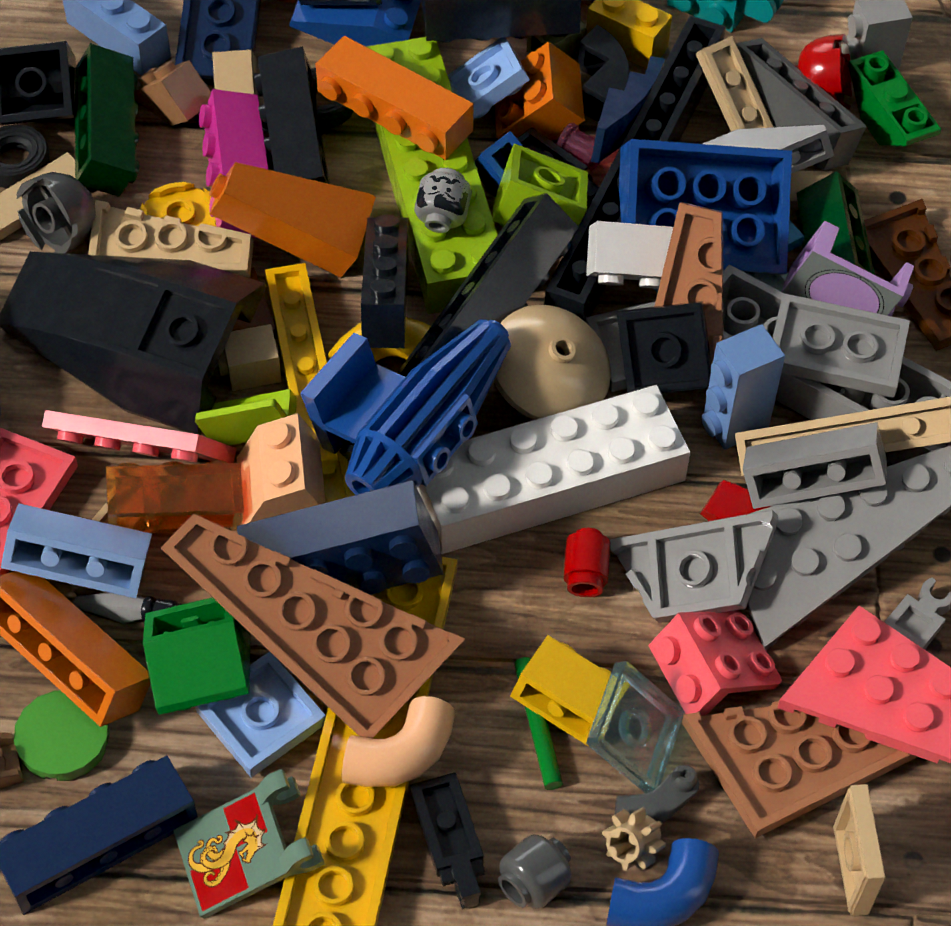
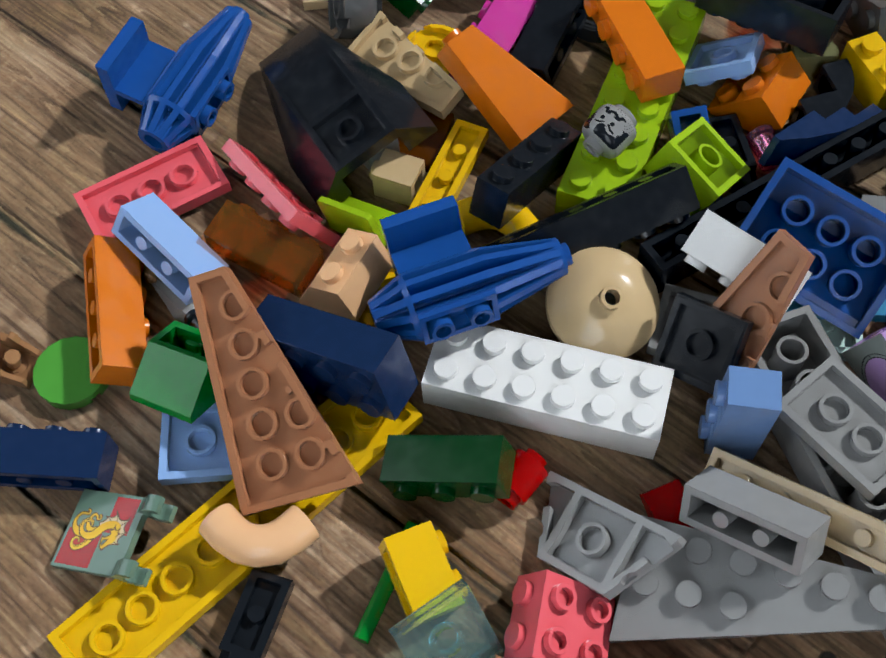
camera: 40 degrees right, 5 degrees up
none -> dark green brick [379,435,516,503]

